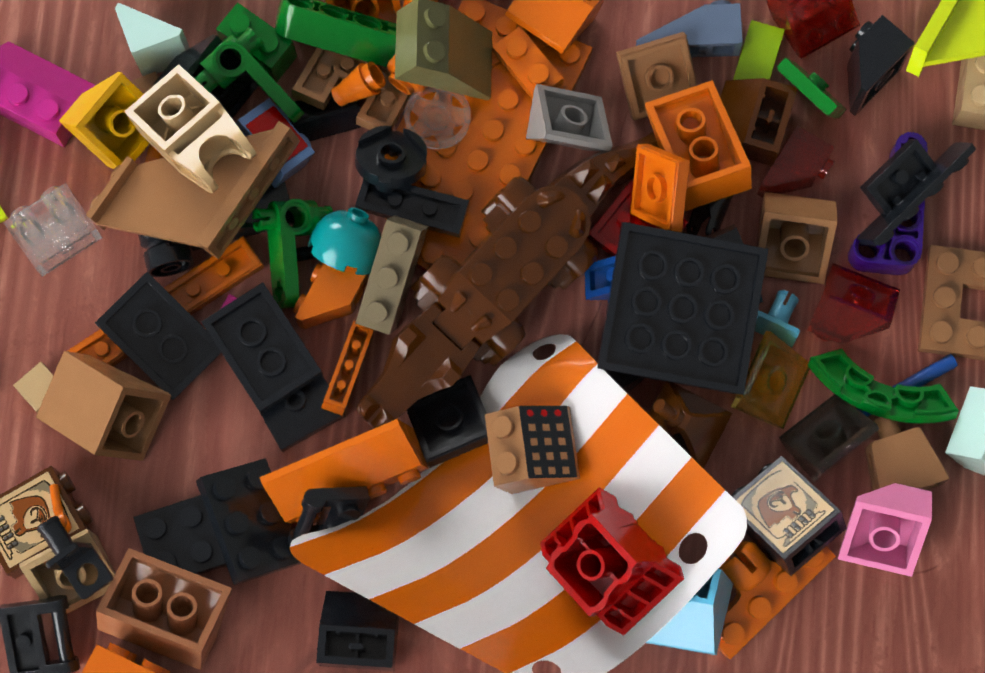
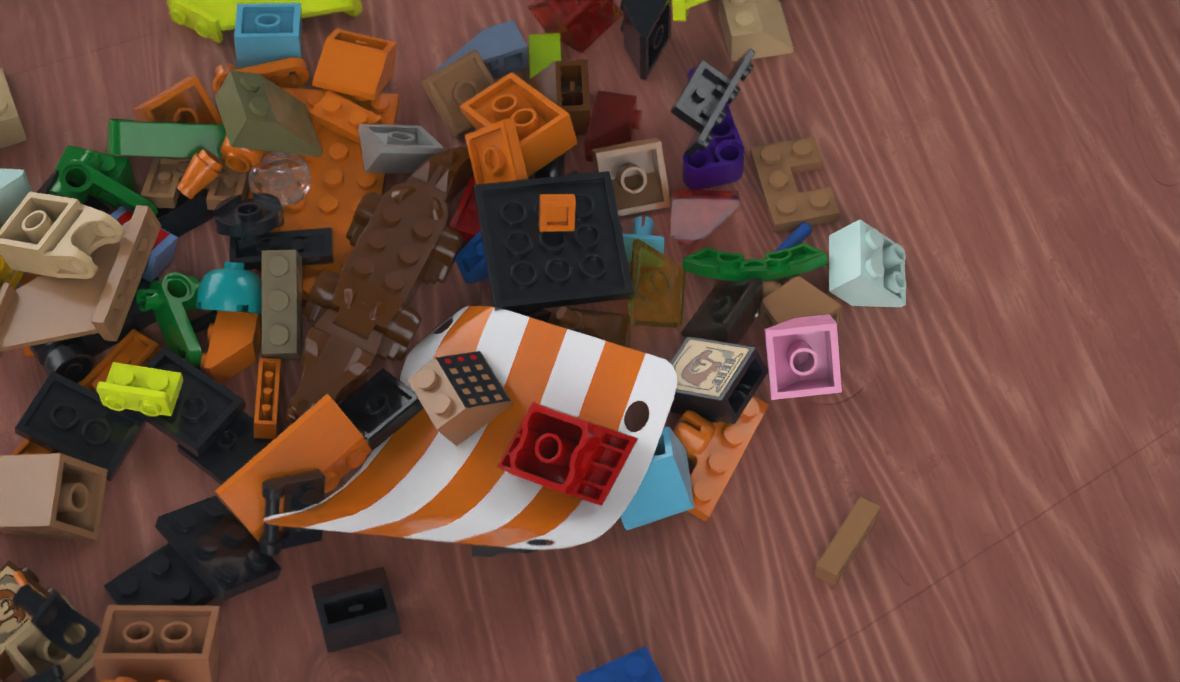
camera: 20 degrees left, 20 degrees down
green plate [777,57,847,119] -> none
none -> neon yellow bracket [96,362,184,416]
none -> orange tile [538,194,576,232]

